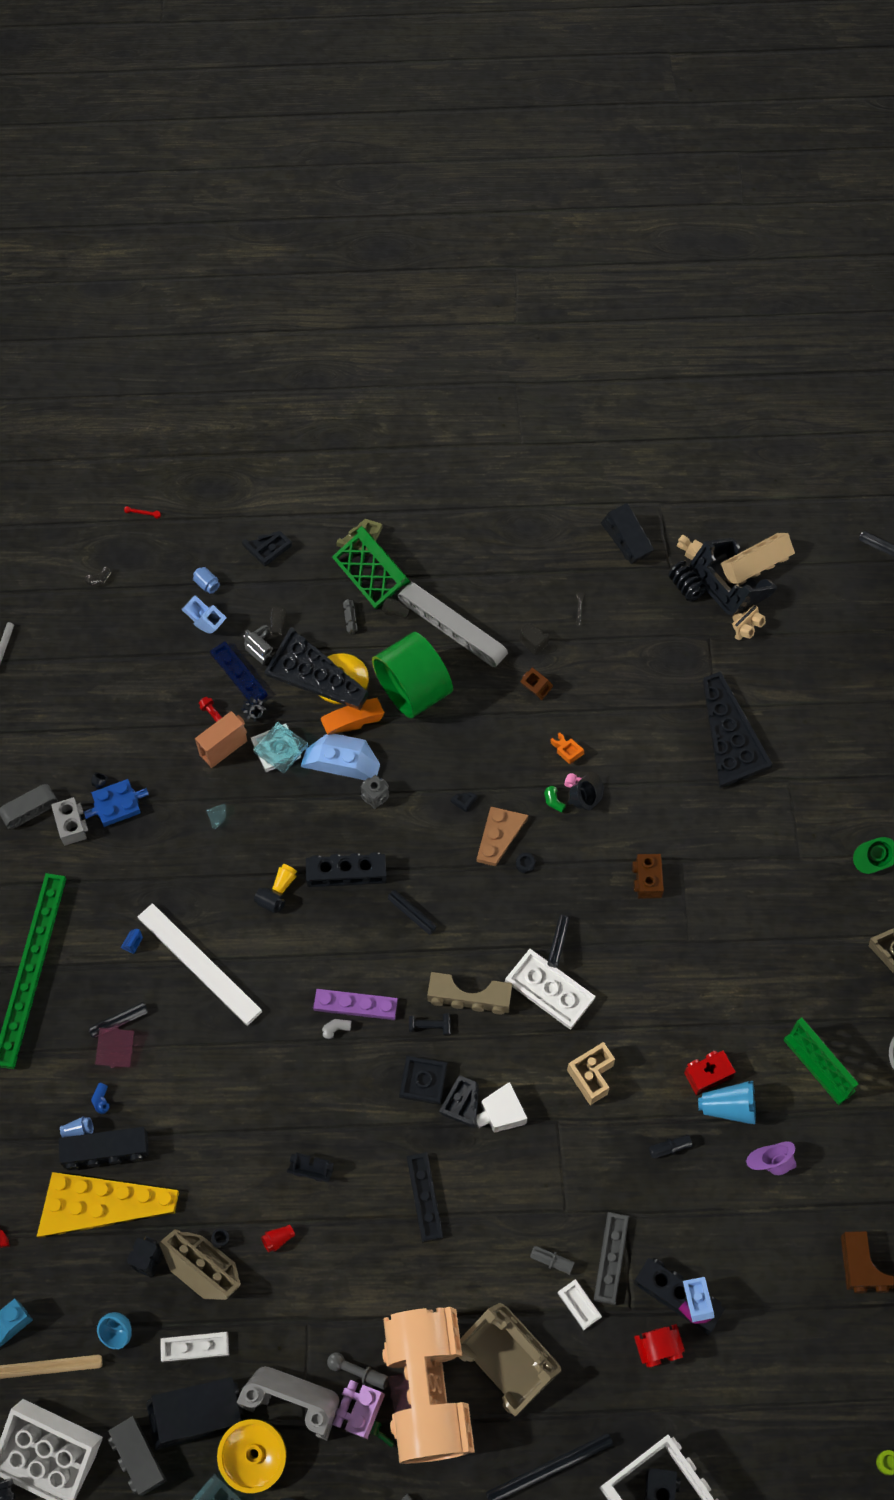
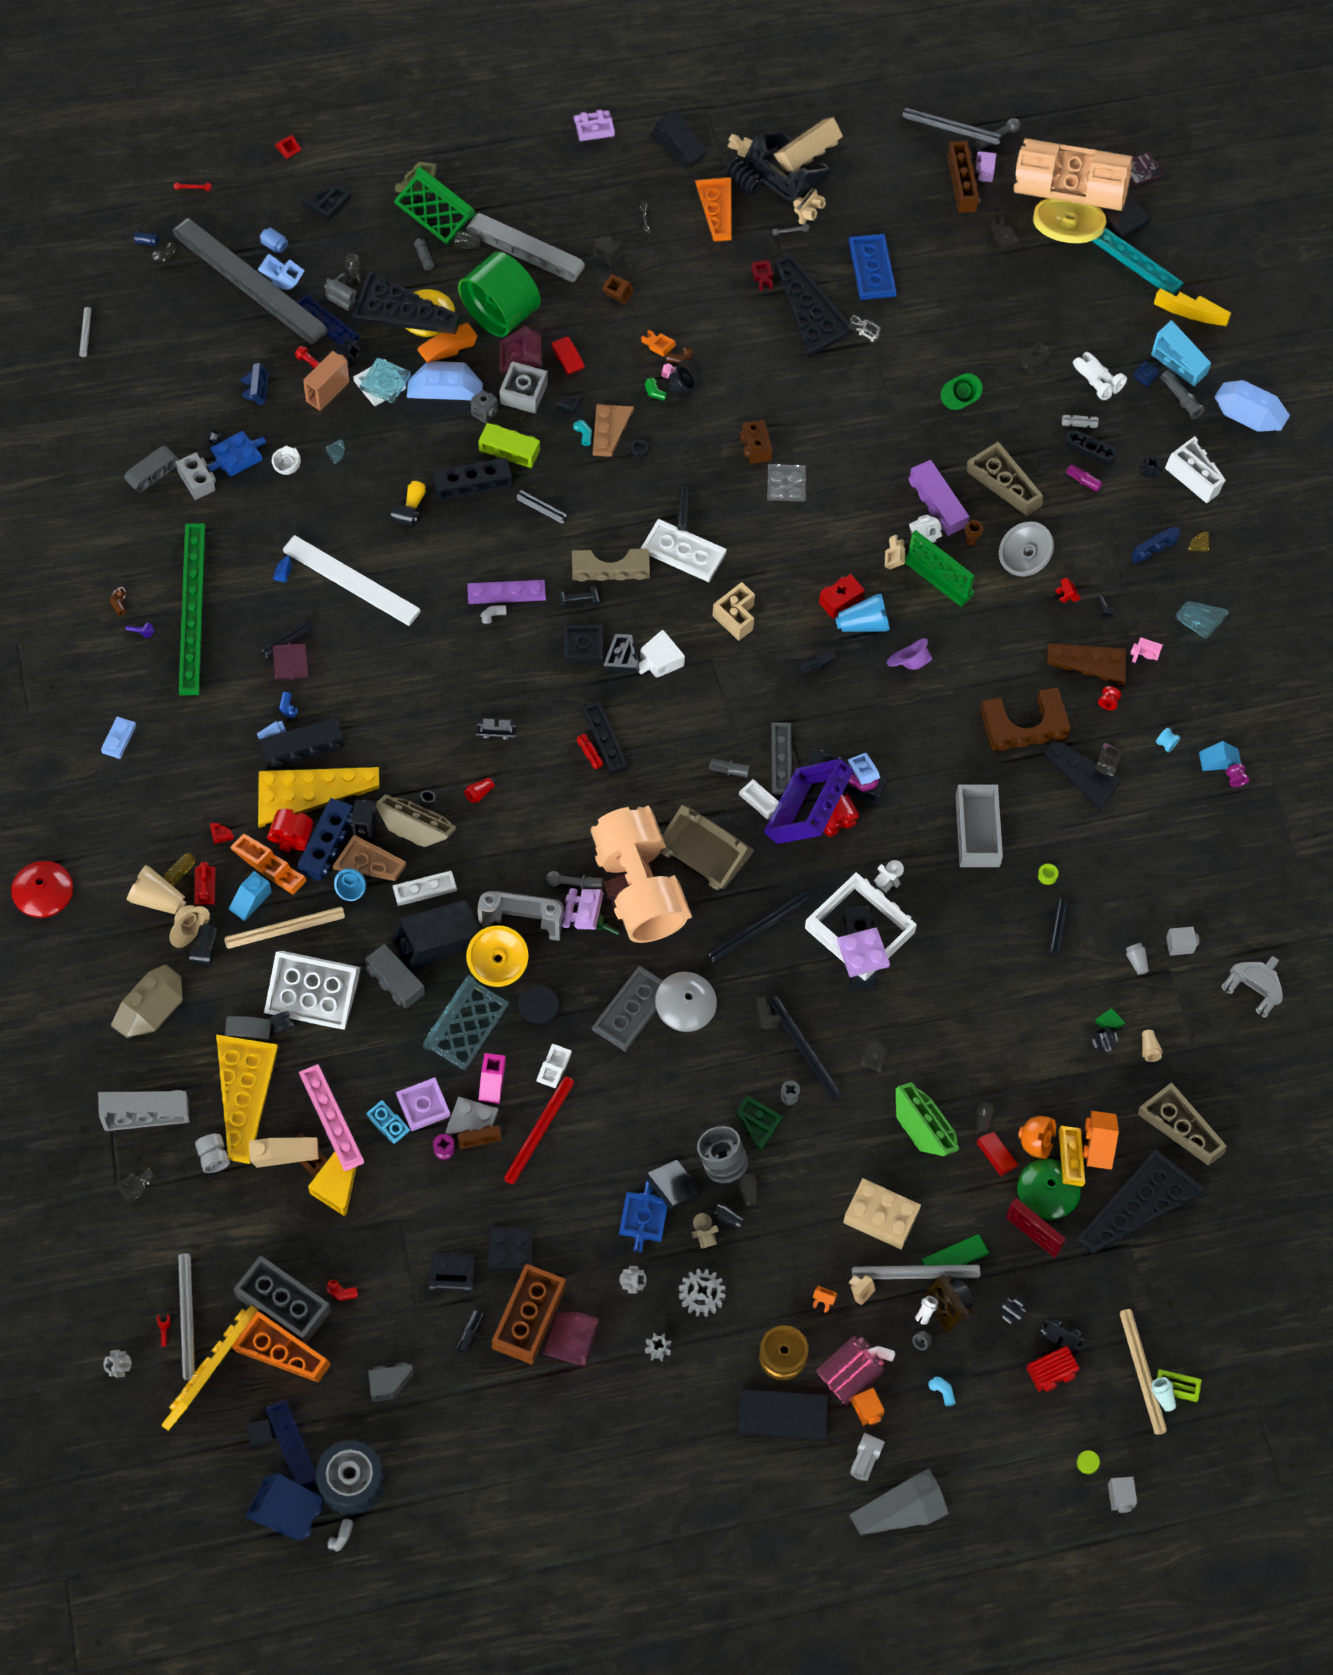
camera: 15 degrees left, 0 degrees up
none -> dark blue pin [134,231,159,247]
none -> dark grey beam [173,218,327,344]
none -> orange slope [230,834,307,895]
none -> dark blue tile [240,363,269,405]
none -> red brick [267,809,314,852]
none -> white hair [272,446,301,475]
none -> red slope [275,135,302,159]
none -> dark blue brick [298,798,354,881]
none -> medium nougat wing [333,835,406,881]
none -> lime brick [479,423,540,468]
none -> clear pink slope [499,326,542,374]
none -> light grey brick [500,362,547,414]
none -> red slope [551,336,585,375]
none -> teal arm [573,420,592,446]
none -> lavender plate [574,110,615,141]
none -> red axle [577,734,603,769]
none -> reddish brown arm [666,347,693,364]
none -> orange wing [695,177,732,241]
none -> dark red plate [751,260,773,291]
none -> dark purple window [764,759,854,844]
none -> clear plate [767,464,806,502]
none -> dark grey hinge [772,224,809,236]
none -> clear smoke plate [848,315,881,343]
none -> blue tile [849,234,897,300]
none -> white hips [874,860,904,893]
none -> tan plate [885,535,905,570]
none -> medium lavender brick [909,460,969,536]
none -> white brick [909,515,942,545]
none -> light grey piece [955,785,1003,867]
none -> reddish brown cone [964,520,983,546]

